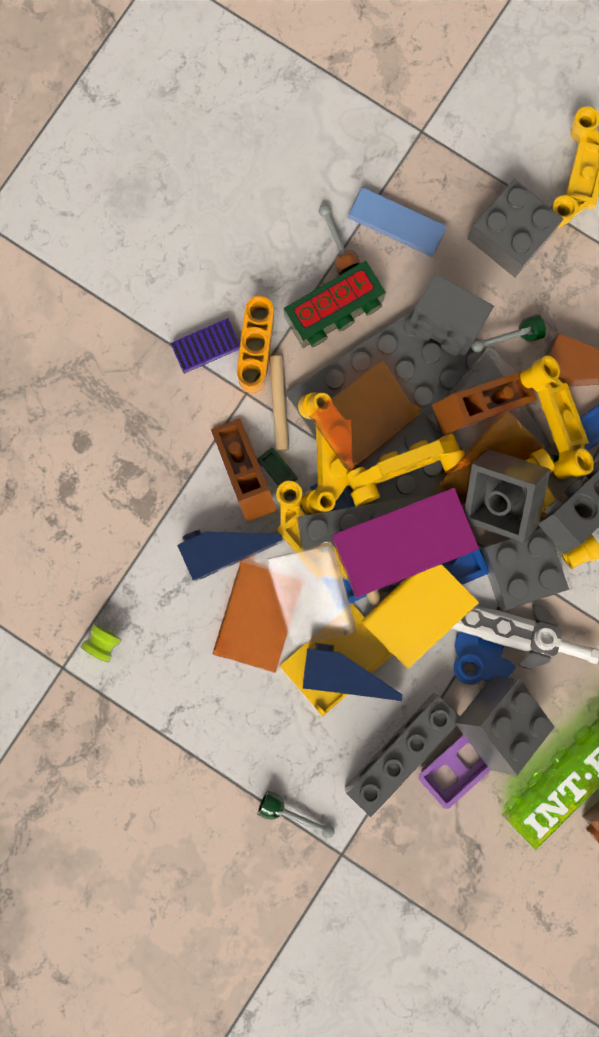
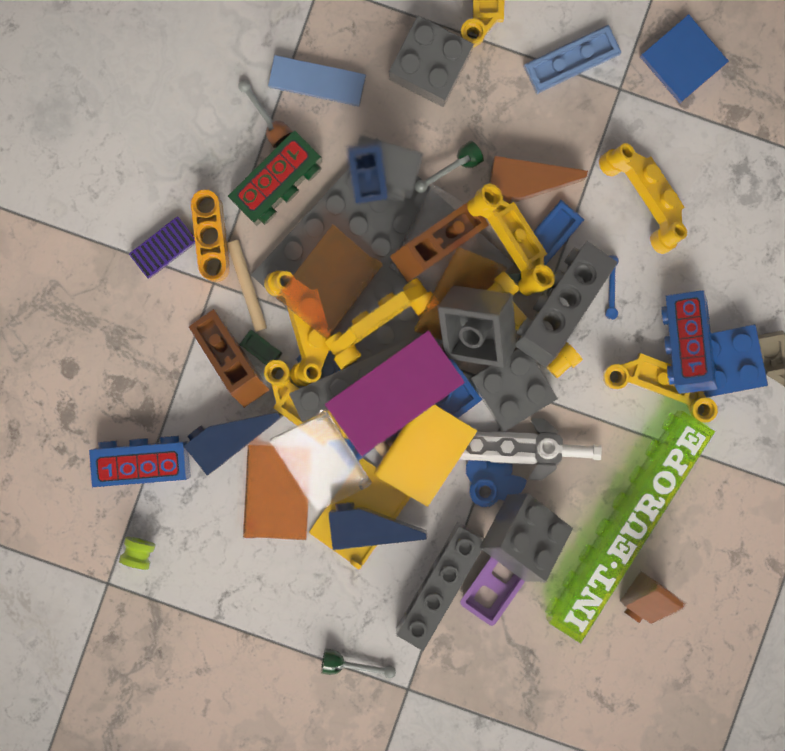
camera: 15 degrees left, 5 degrees up
none -> brick [89,436,191,487]
none -> dark blue slope [347,141,388,204]

